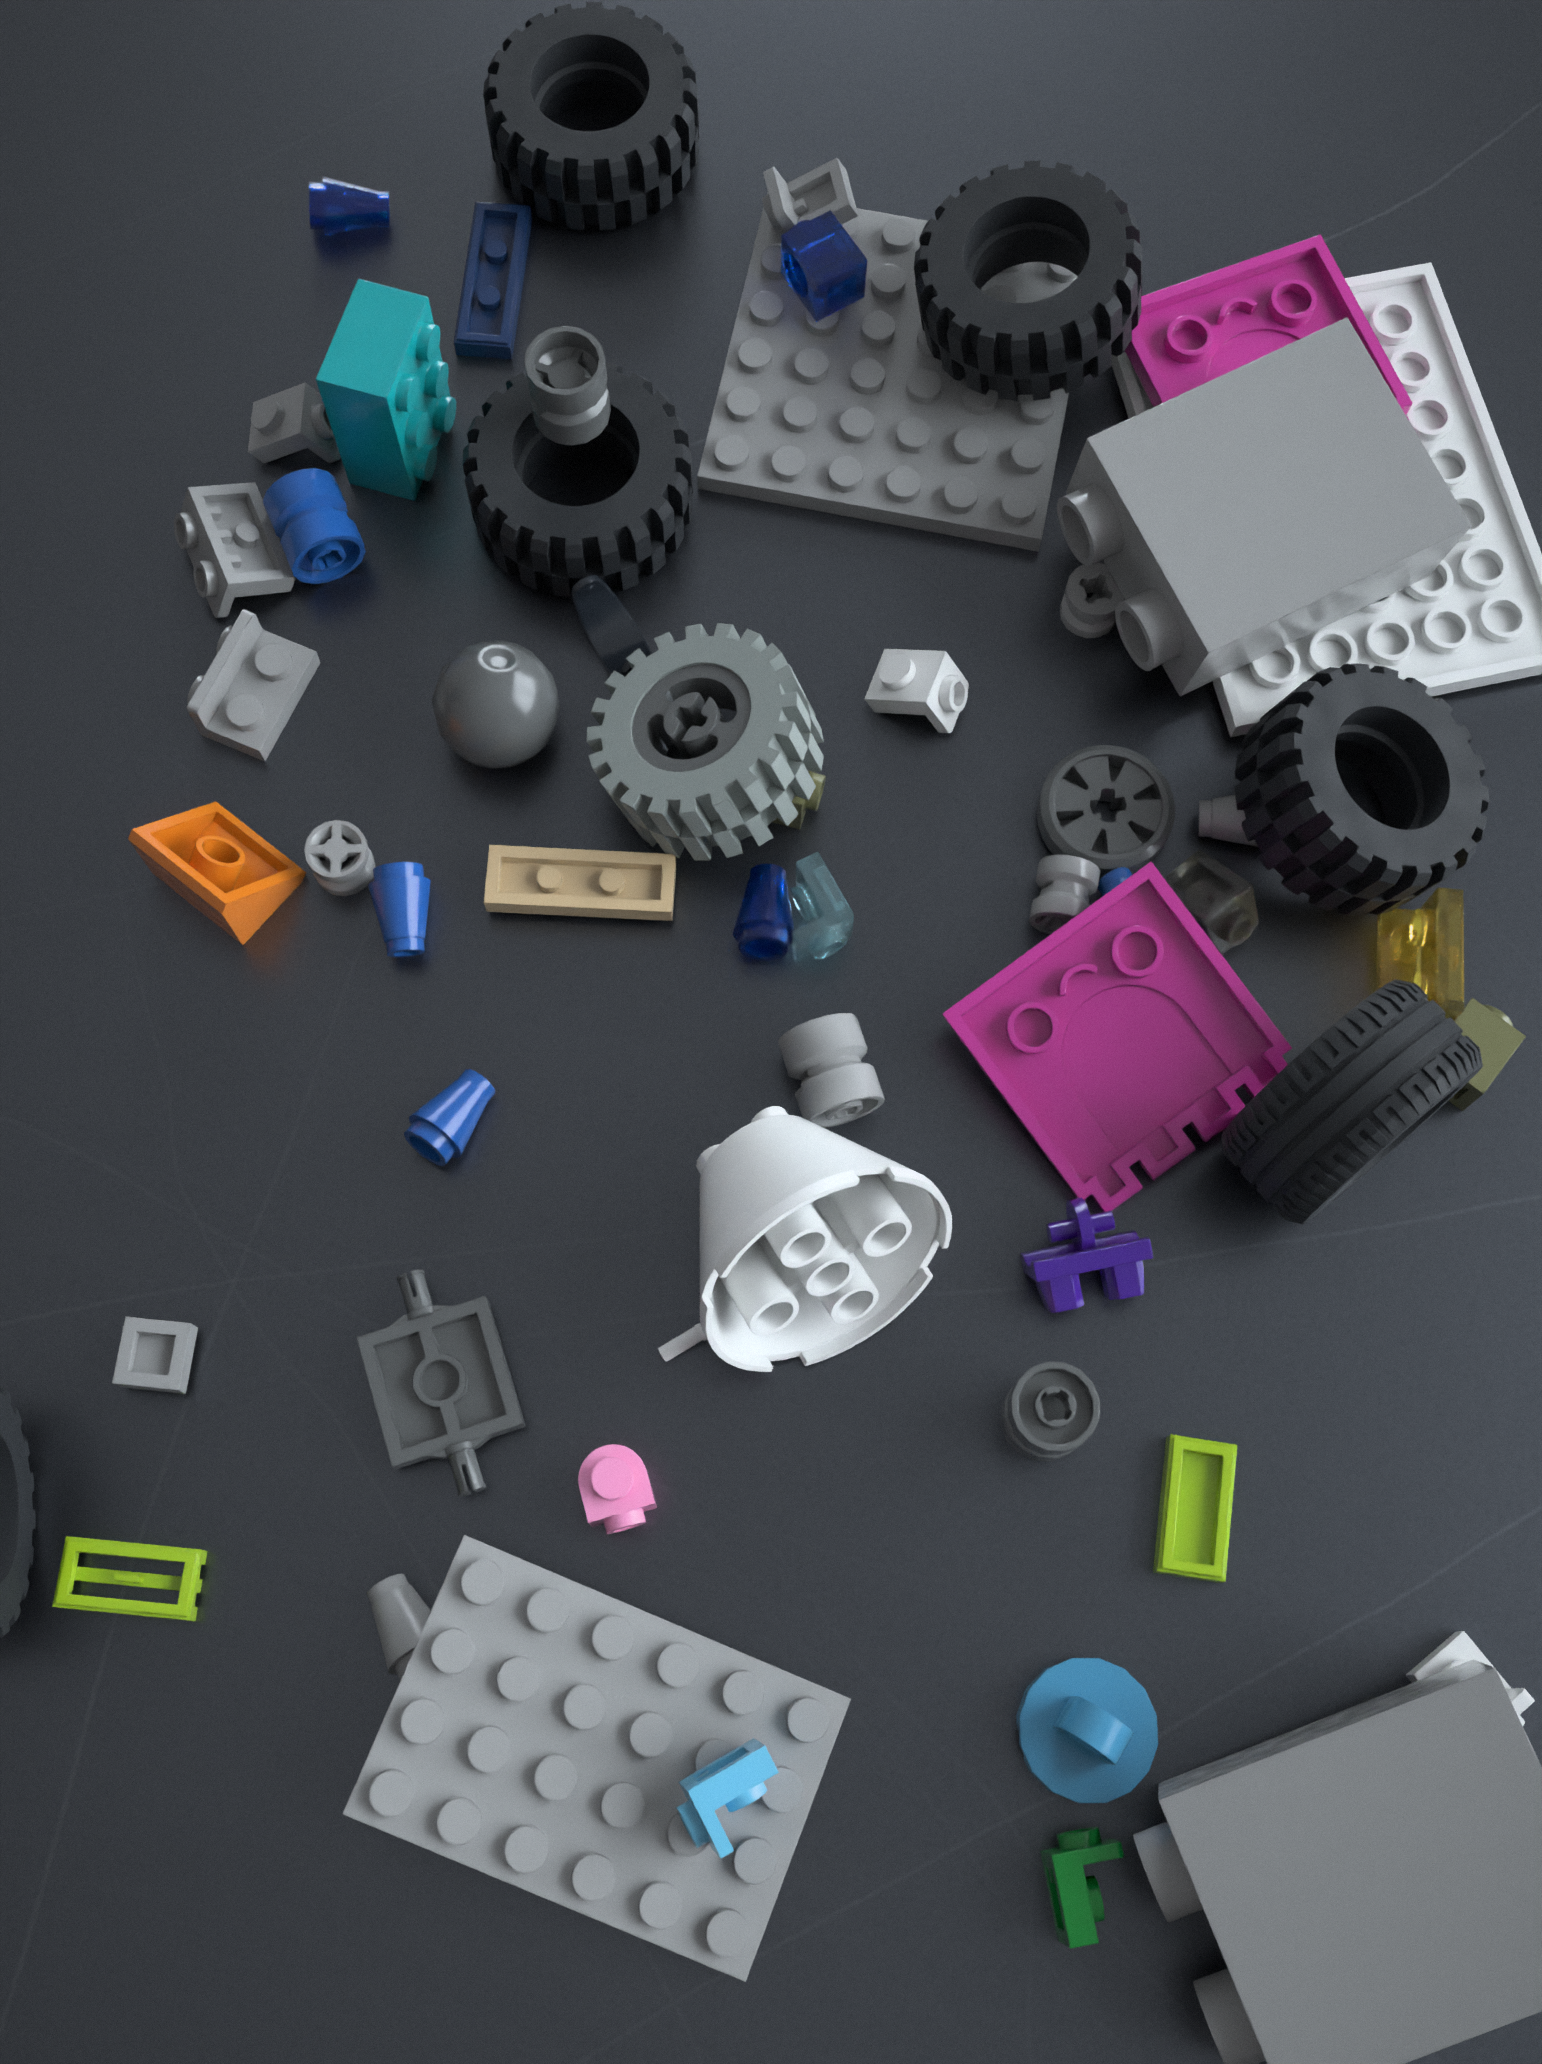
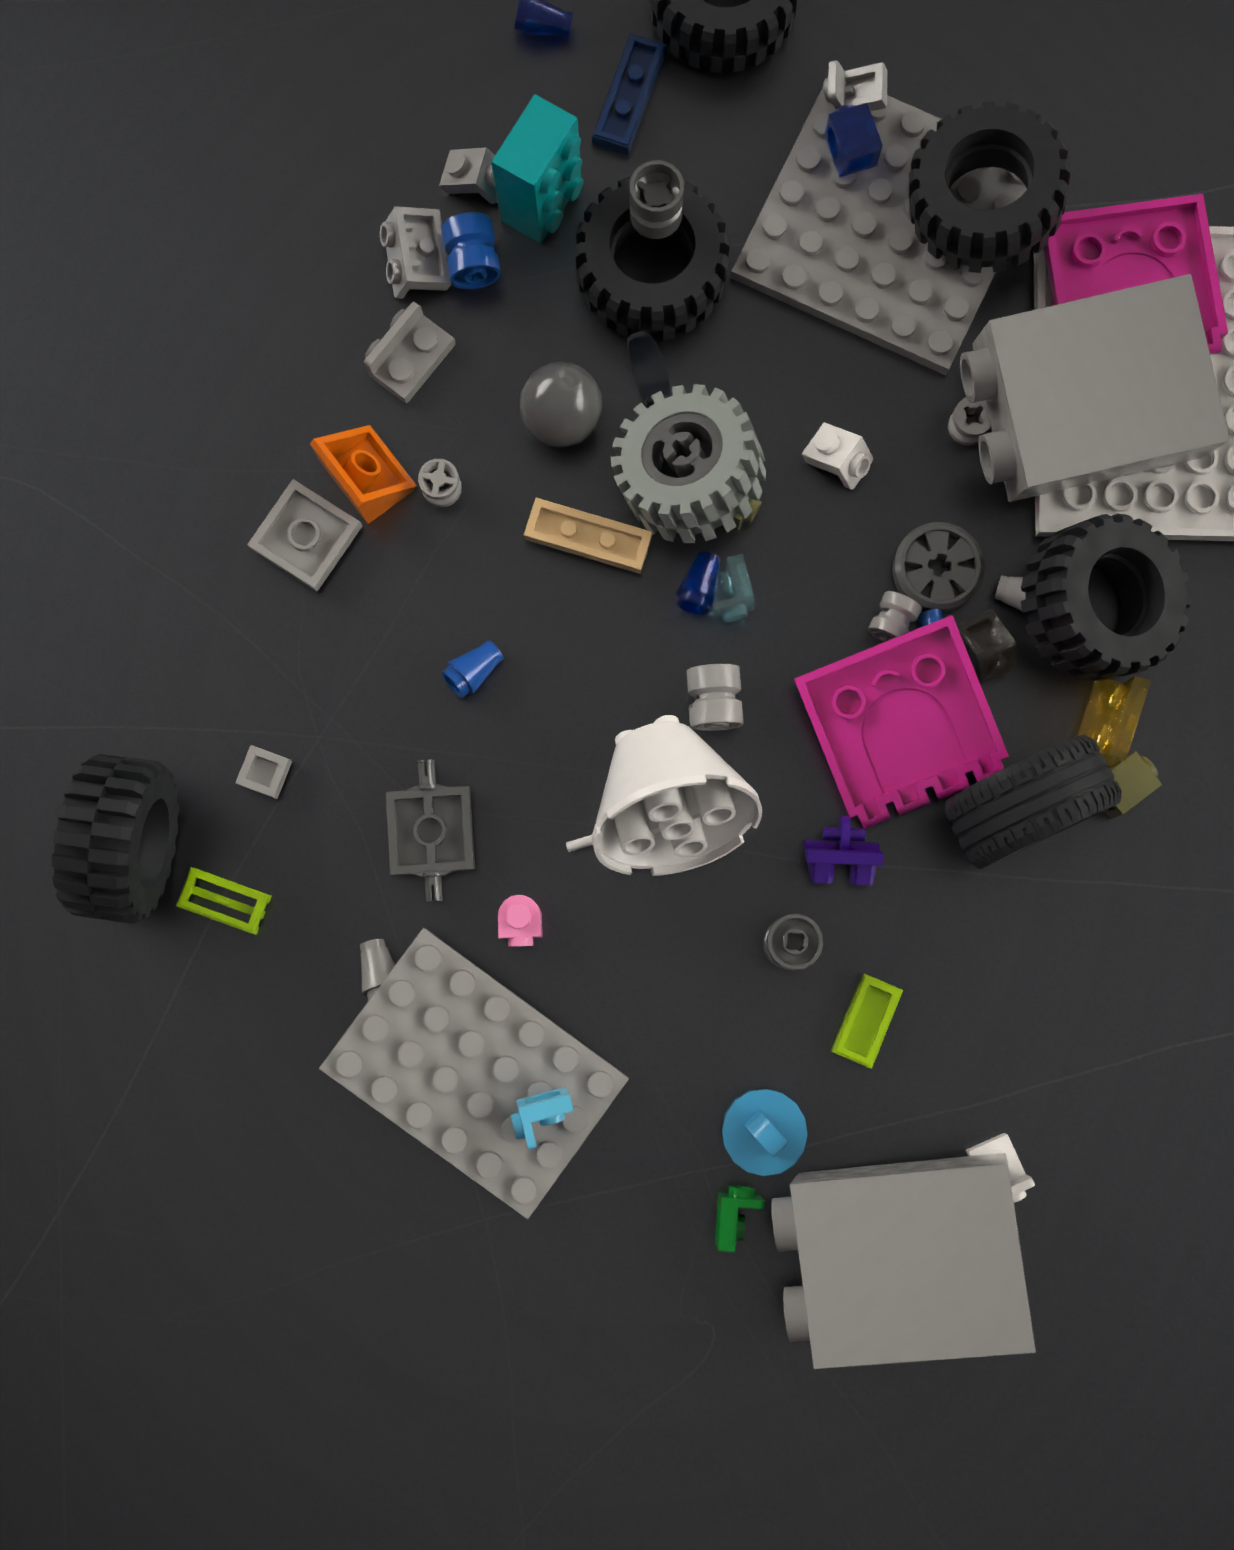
camera: 20 degrees right, 10 degrees up
blue cone [368,862,431,957] -> none
none -> light grey plate [247,479,362,592]

